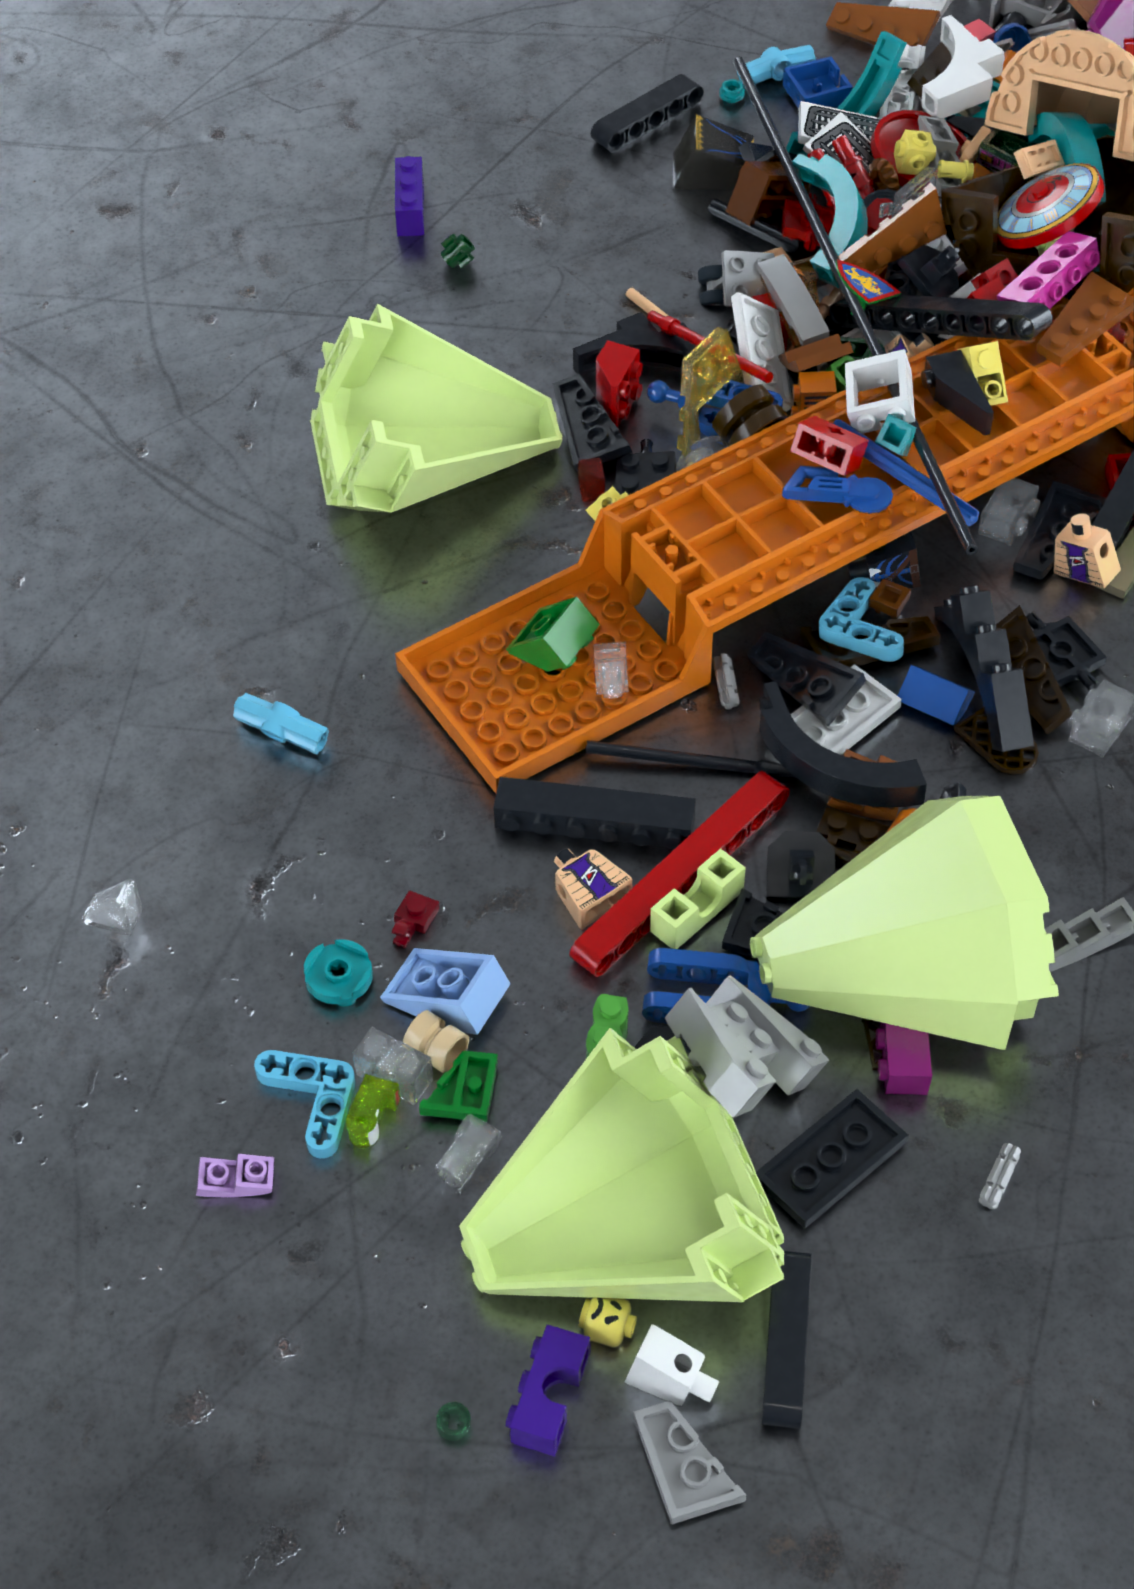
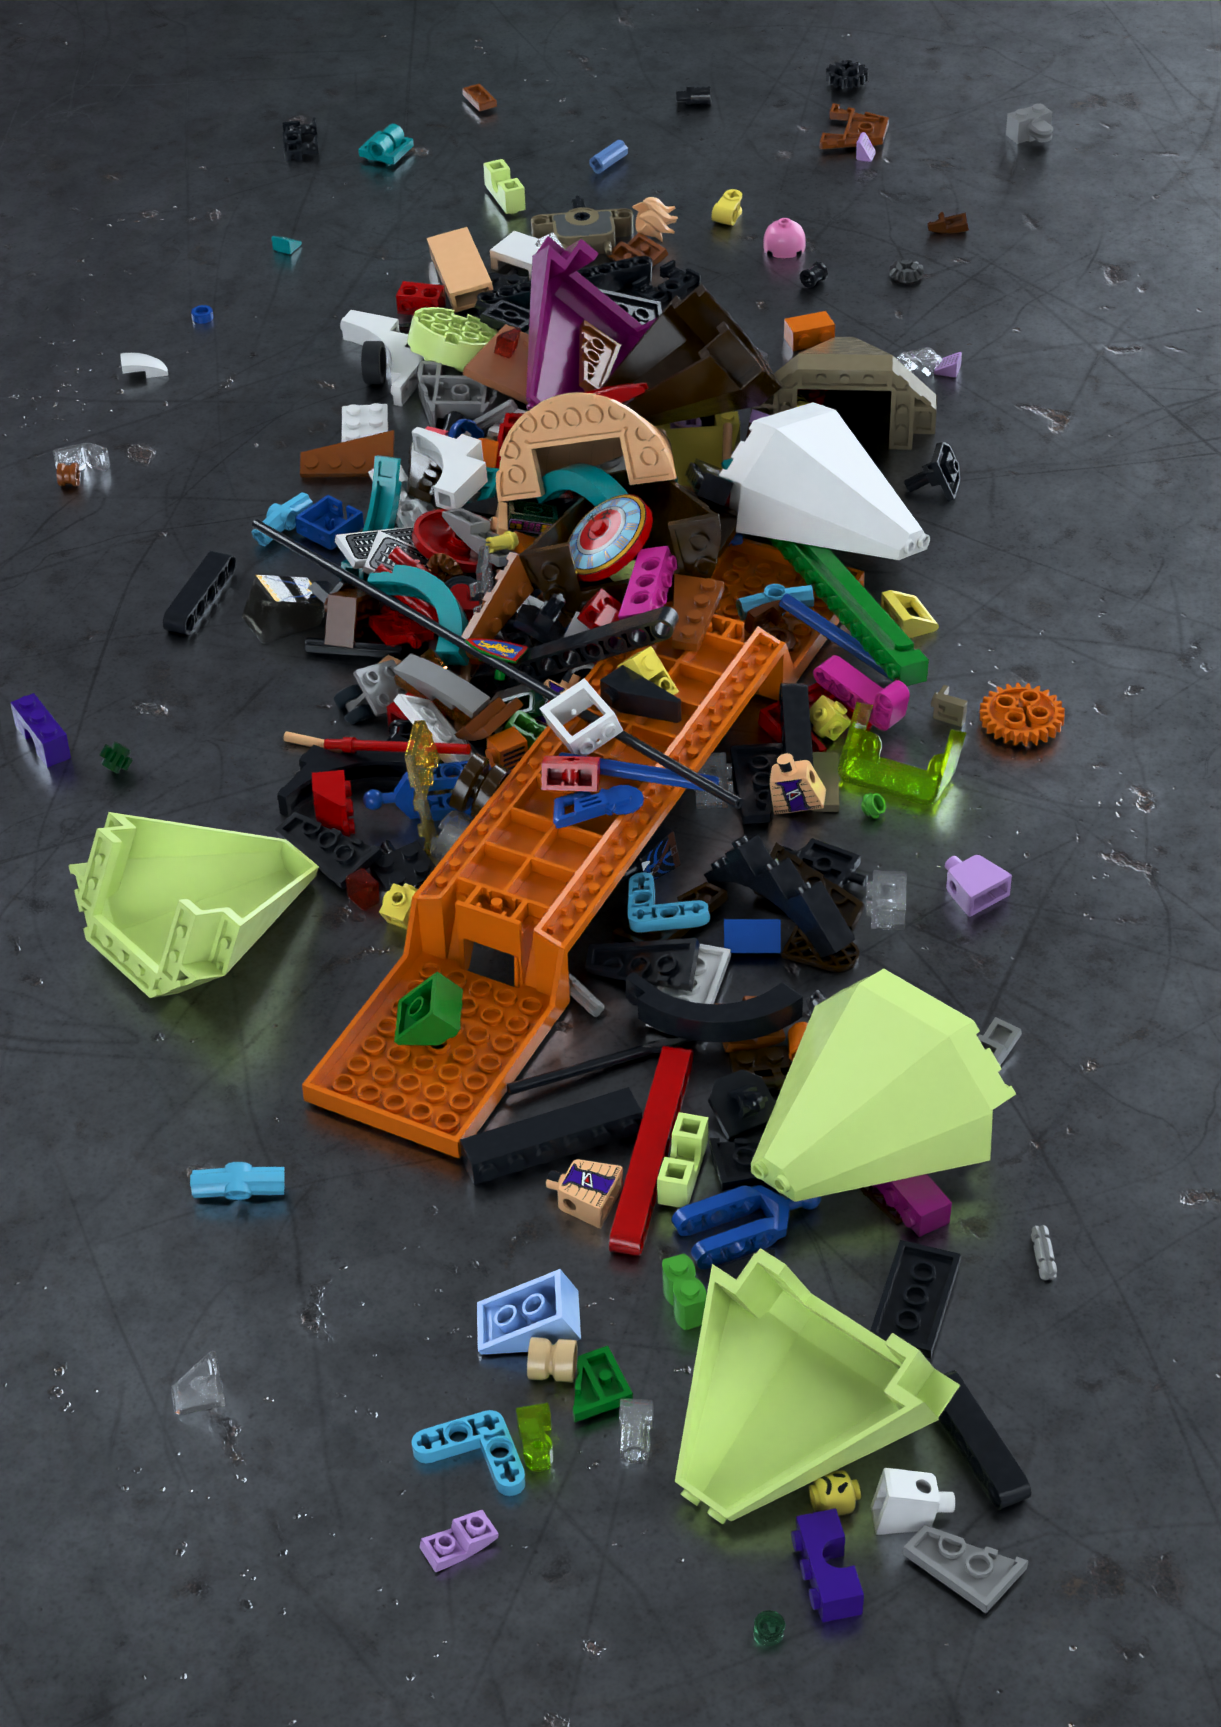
camera: 30 degrees left, 10 degrees down
teal plate [304,939,373,1007] -> none
clear brick [352,1027,434,1106] -> none
dark red plate [392,890,440,948] -> none
clear slope [594,642,629,698] -> none
light grey wedge [664,975,829,1118] -> none
teal plate [719,79,745,103] -> none
reddish brown tile [869,578,911,619] -> none
teal slope [875,414,916,456] -> none
light yellow brick [894,129,936,176] -> none
light nougat plate [1014,139,1065,179] -> none

